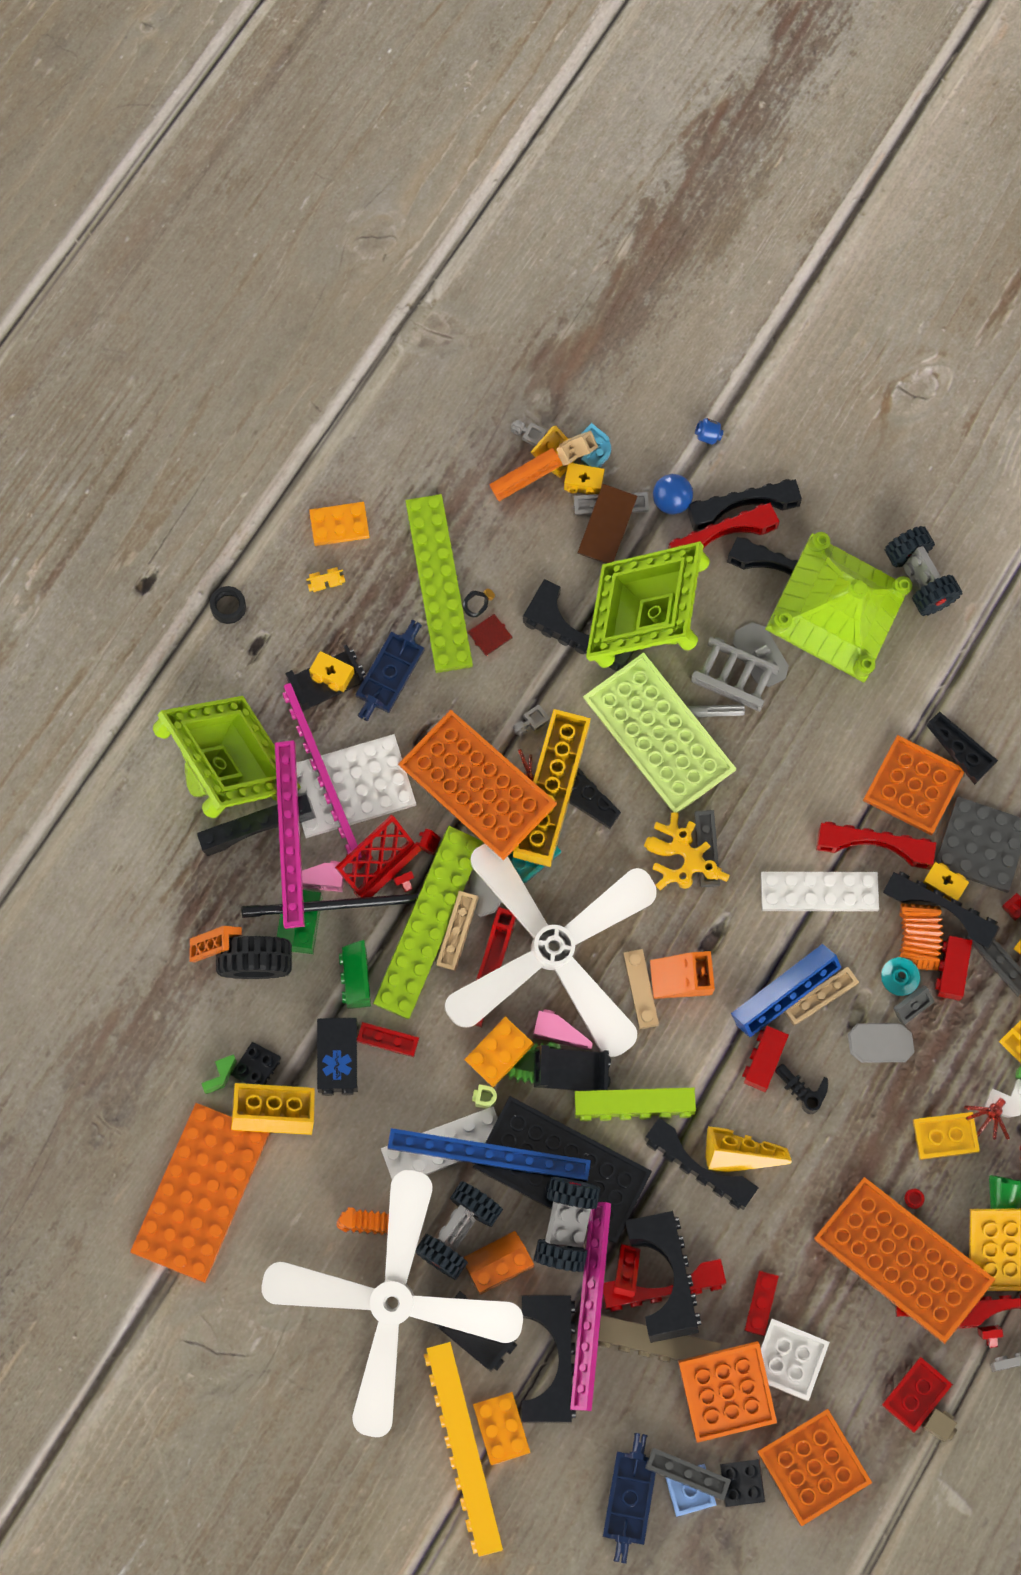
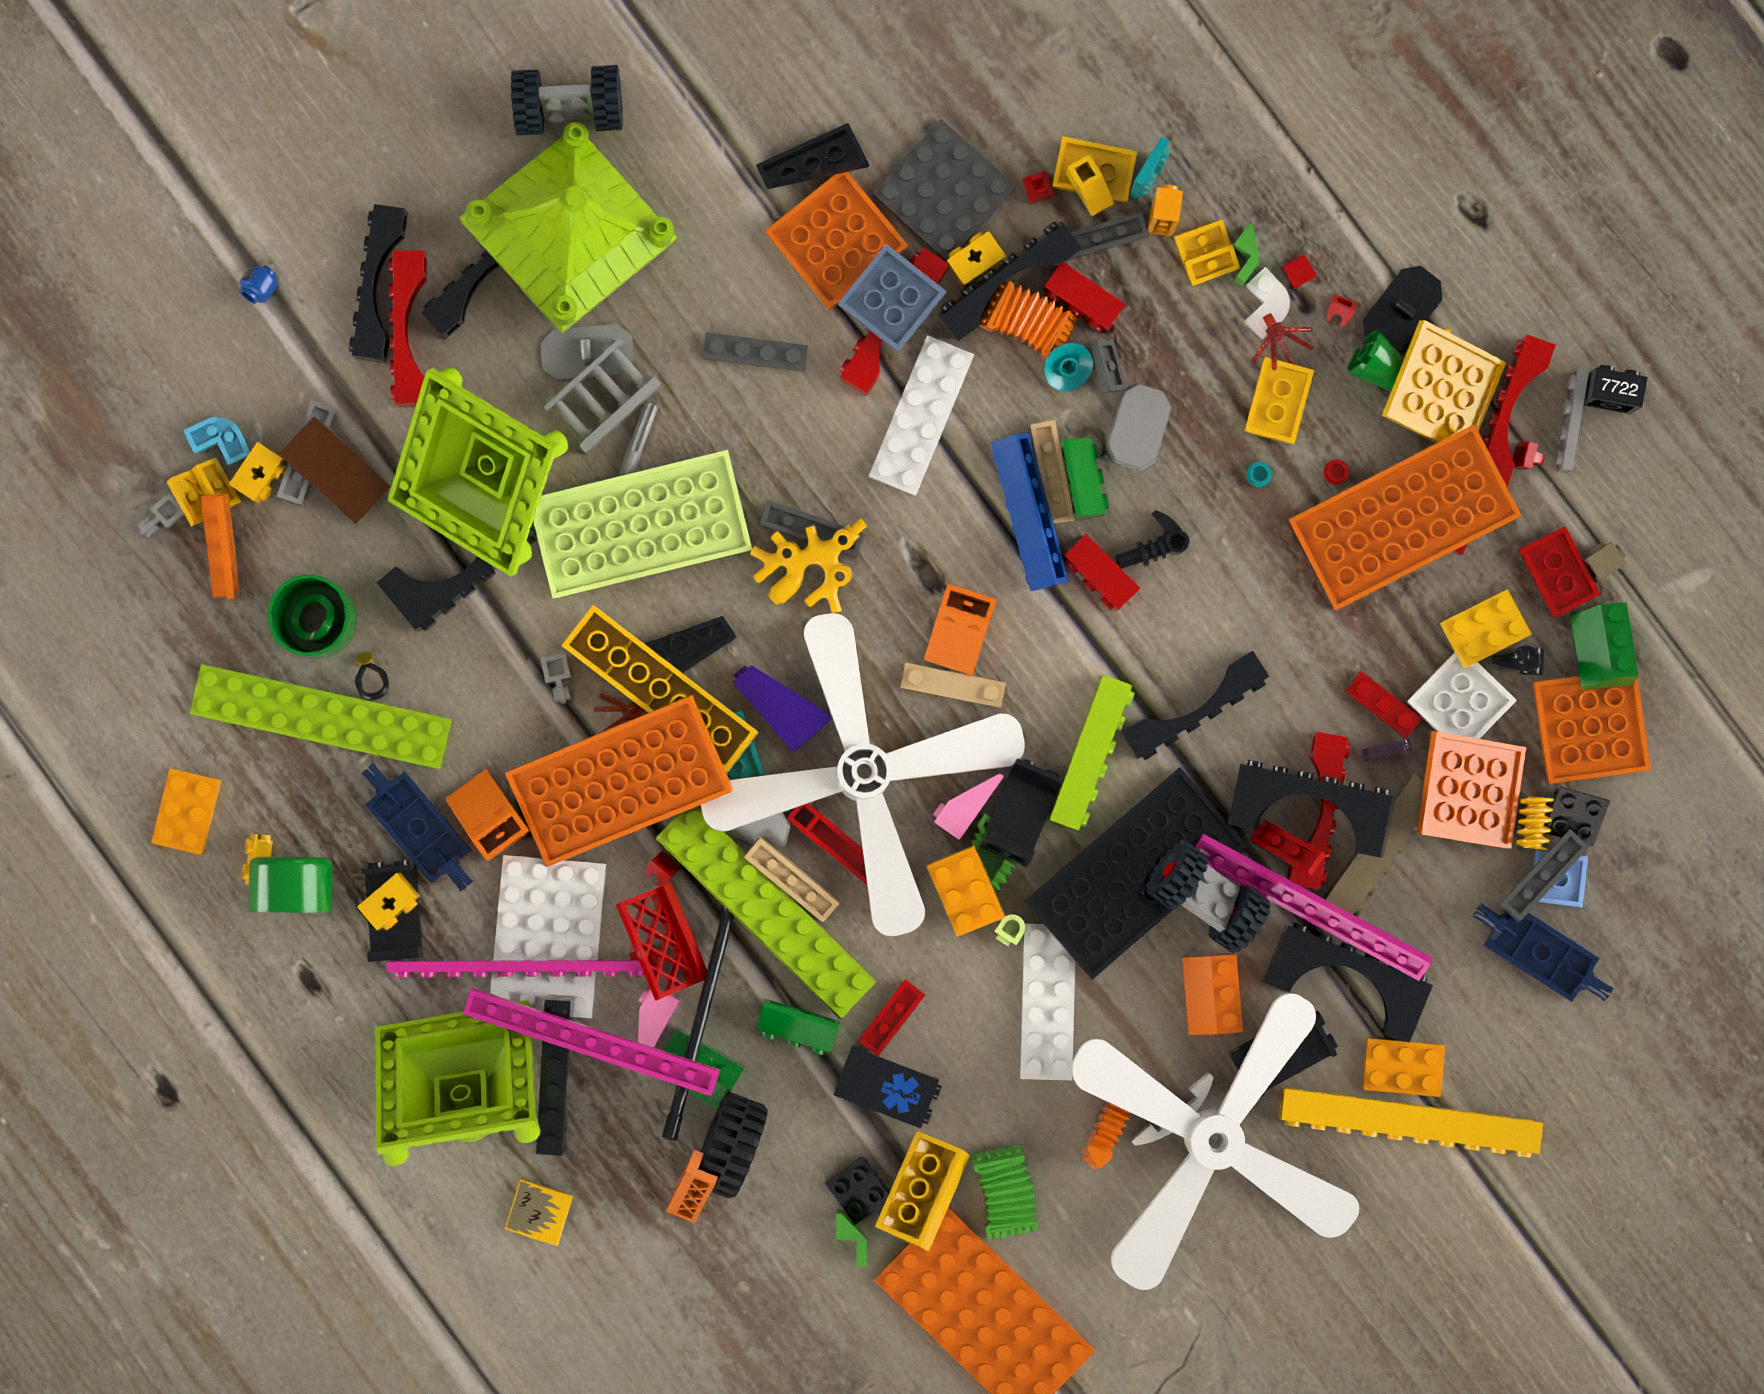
camera: 65 degrees left, 15 degrees up
black tyre [210,586,246,624] -> none
blue plate [387,1128,591,1181] -> none
red tile [392,871,414,892] -> none
black plate [415,1181,503,1280] -> none
clear red piece [468,614,512,656] -> none
tan brick [556,431,598,466] -> none
blue piece [653,474,693,515] -> none
yellow wedge [705,1126,792,1172] -> none
none -> green piece [248,857,333,913]
none -> green piece [267,575,357,659]
none -> orange slope [445,768,531,861]
none -> slope [505,1179,573,1245]
none -> dark grey plate [703,333,808,372]
none -> dark purple slope [733,665,832,753]
none -> sand blue plate [838,244,947,353]
none -> bright green piece [971,1144,1039,1241]
none -> green slope [1060,438,1109,522]
none -> white slope [1130,1072,1214,1145]
none -> teal plate [1246,462,1272,487]
none -> clear purple beam [1362,739,1412,762]
none -> yellow plate [1440,589,1532,669]
none -> black piece [1492,645,1544,675]
none -> yellow piece [1516,796,1554,850]
none -> green slope [1570,602,1639,690]

